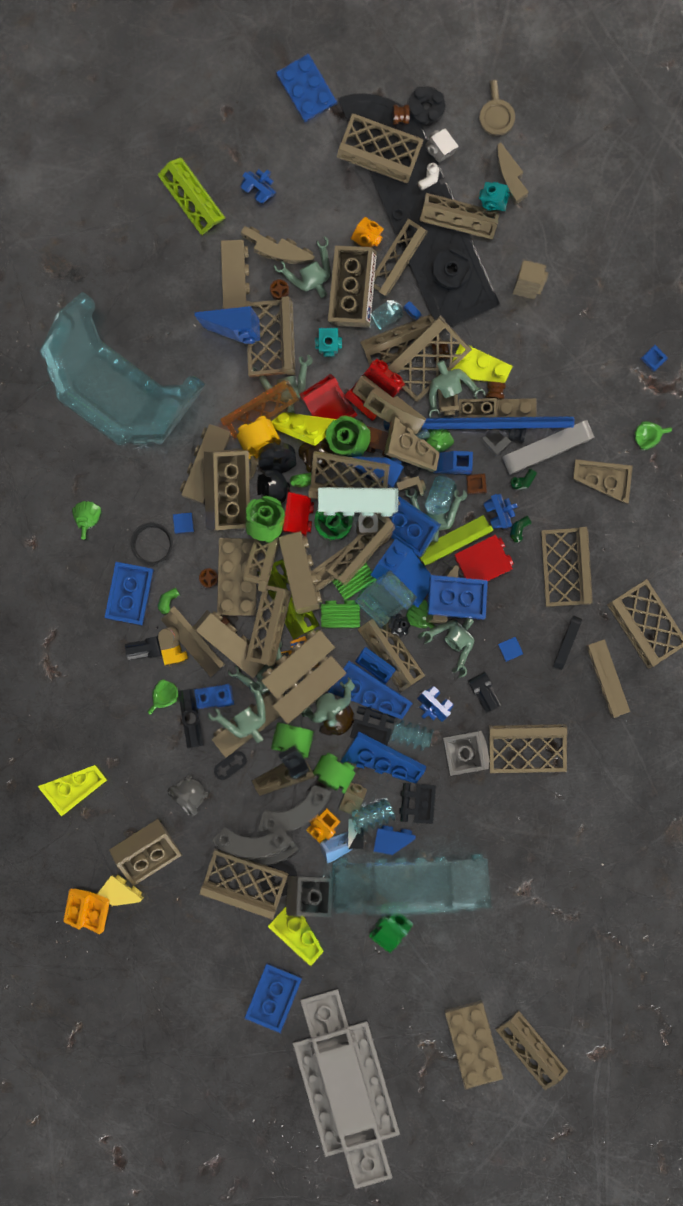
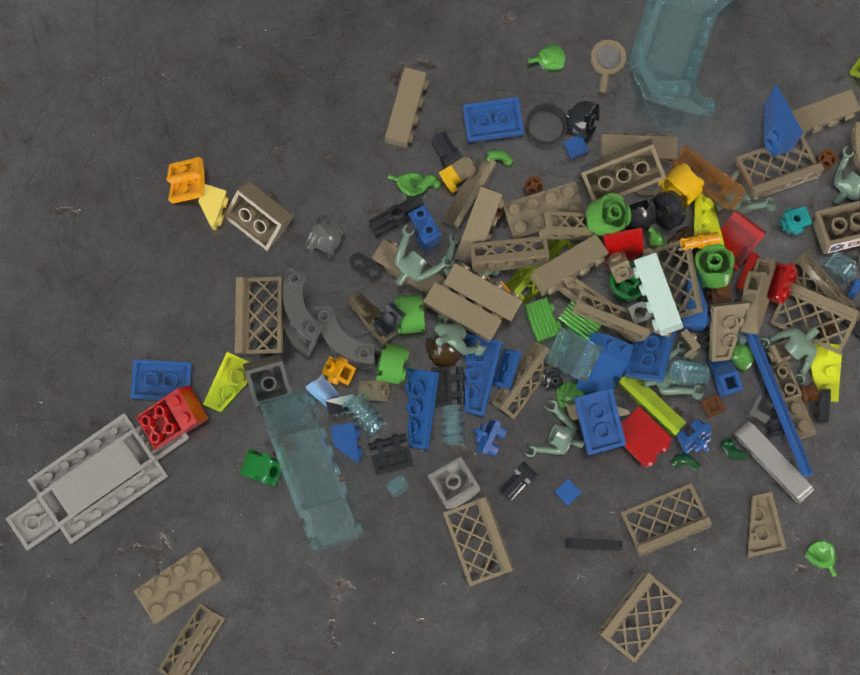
camera: 70 degrees right, 5 degrees down
neon yellow wing [38,765,107,816] -> none
dark tan fence [586,639,630,718] -> none
none -> red slope [136,385,208,450]
none -> dark tan brick [385,67,429,148]
none -> clear light blue slope [386,475,409,498]
none -> bright green arm [416,174,442,192]
none -> black cylinder [566,101,600,139]
none -> piece [590,40,626,94]
none -> dark tan bracket [606,251,634,283]
none -> light orange pin [680,232,721,250]
none -> black beam [817,388,831,423]

